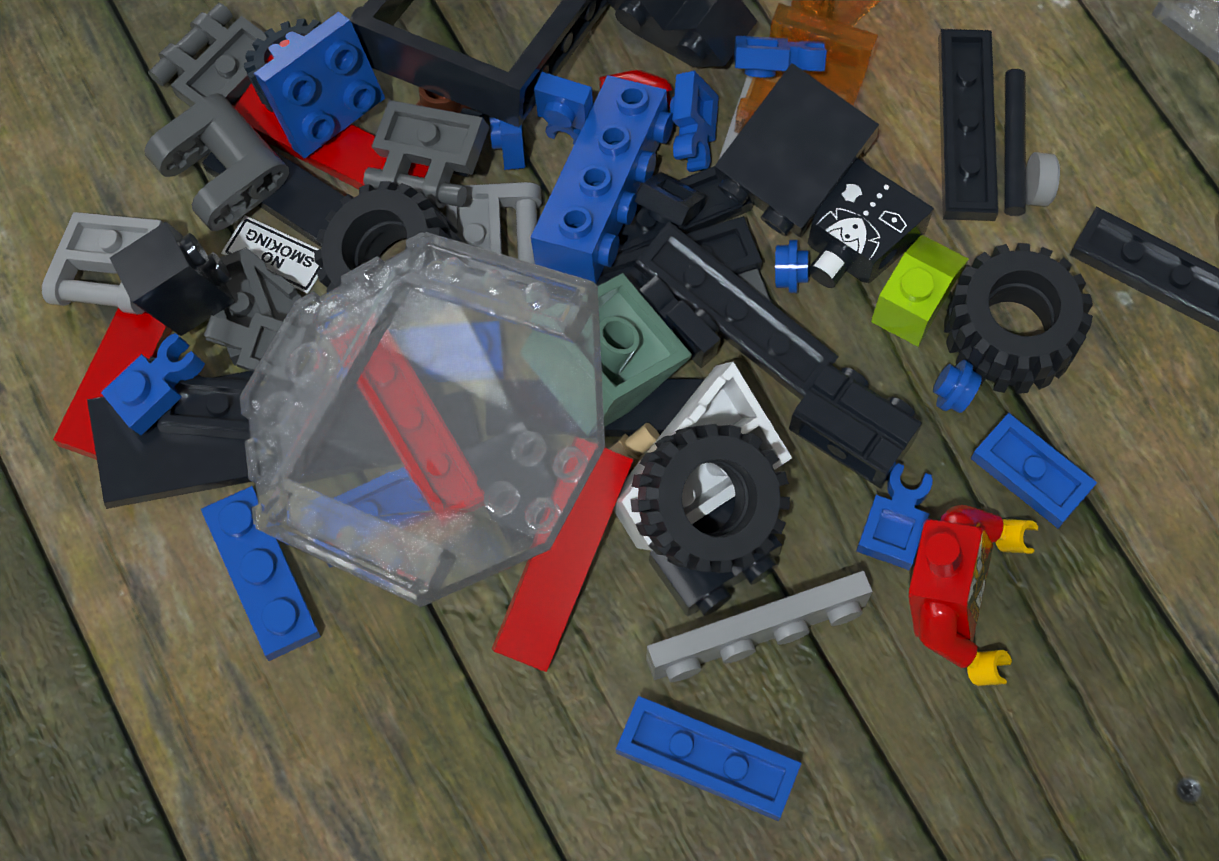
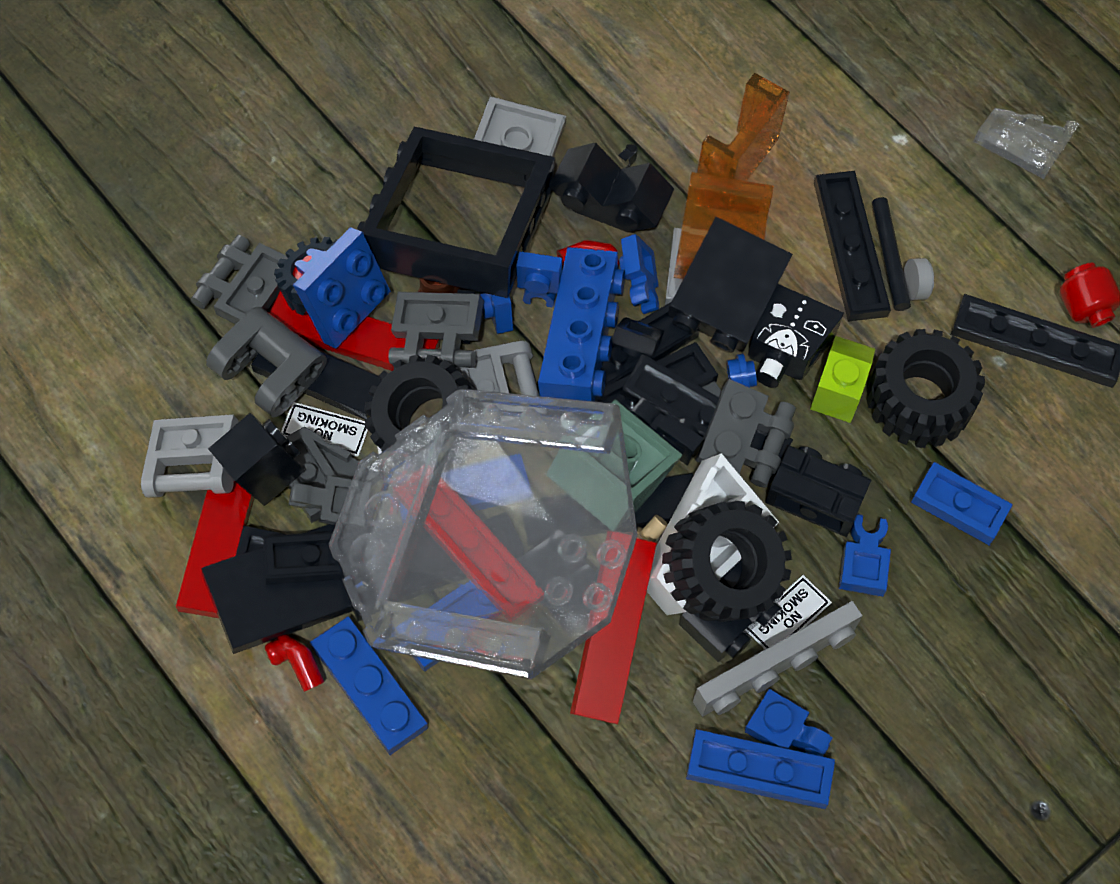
camera: 15 degrees left, 5 degrees down
blue plate [101,333,205,435] -> none
blue plate [734,36,827,78] -> none
red torso [909,505,1038,686] -> none
blue plate [933,360,982,413] -> none
none -> red arm [264,635,325,692]
none -> dark grey plate [695,379,796,488]
none -> blue plate [745,689,833,757]
none -> white sticker [748,575,832,649]

